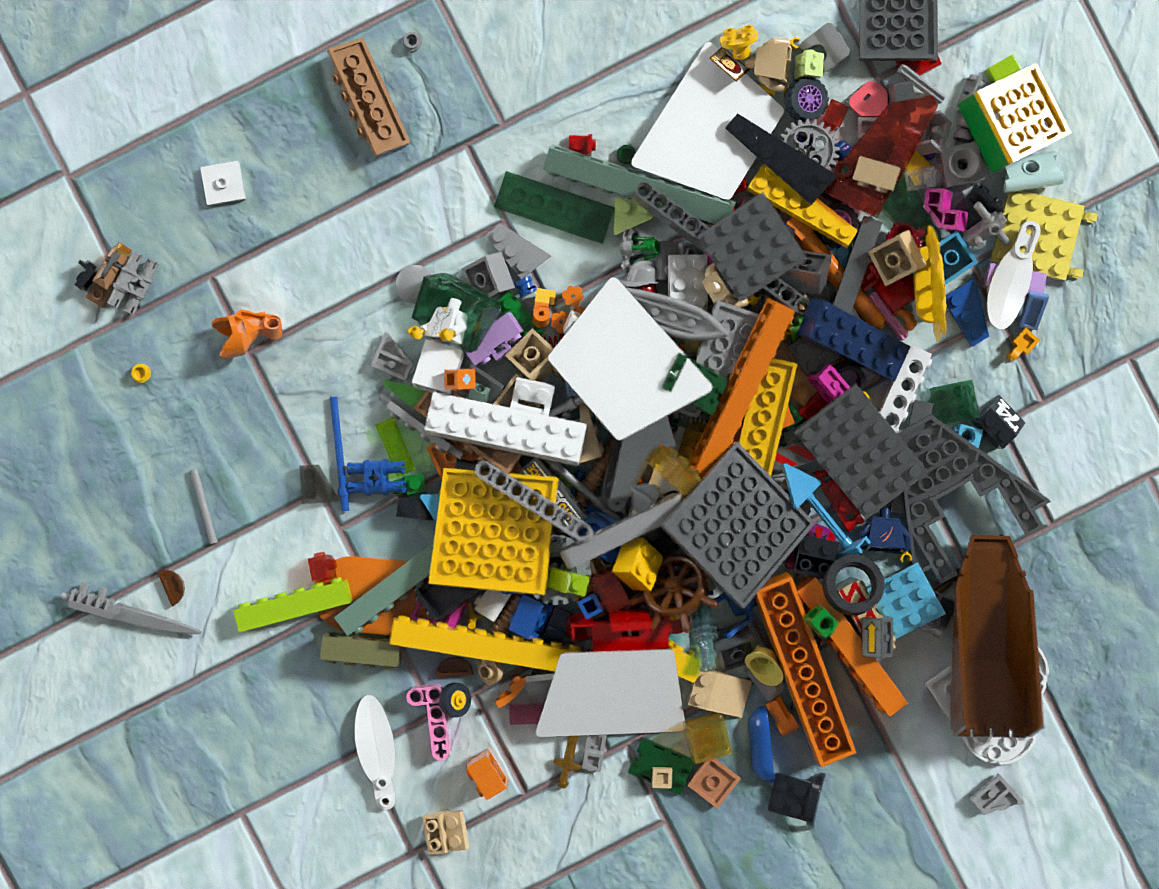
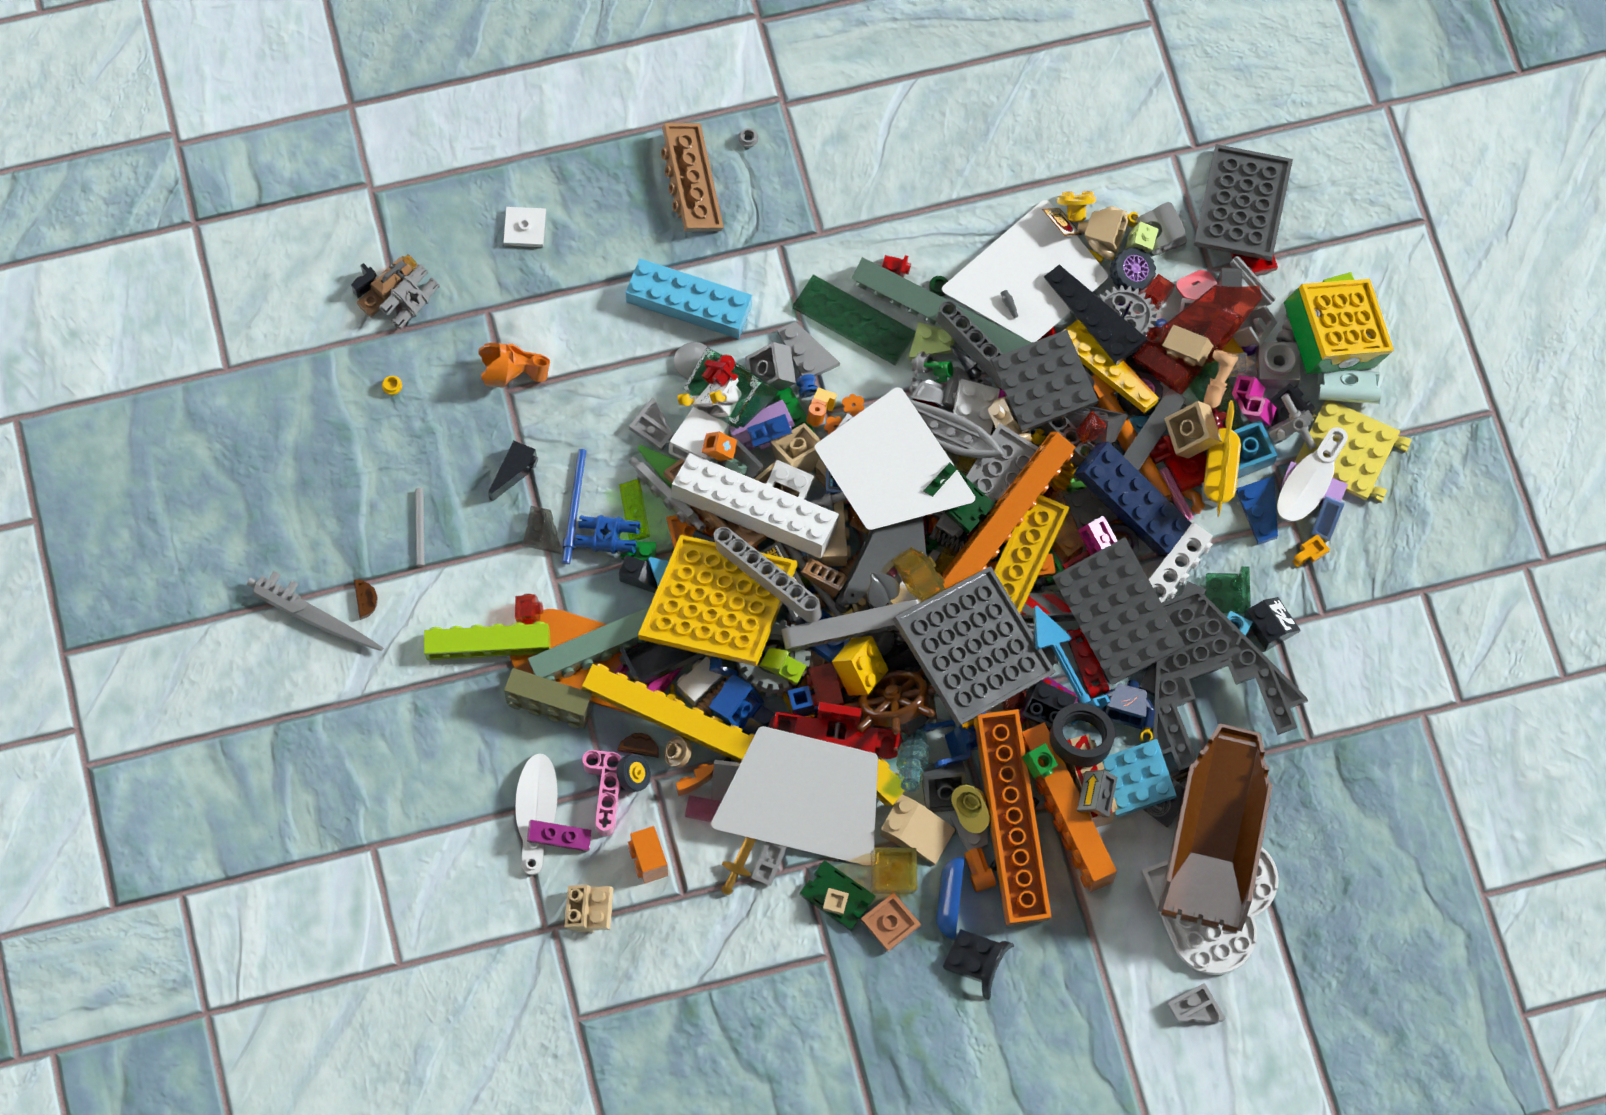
camera: 10 degrees right, 20 degrees down
none -> black slope [488,440,538,501]
none -> magenta plate [527,820,592,852]
none -> medium azure brick [626,258,752,339]
none -> red hips [702,355,738,386]
none -> blue plate [747,414,793,448]
none -> medium nougat slope [800,558,848,598]
none -> black piece [950,345,982,379]
none -> dark grey piece [1000,290,1018,318]
none -> clear red brick [1076,411,1107,444]
none -> light nougat piece [1204,350,1238,408]

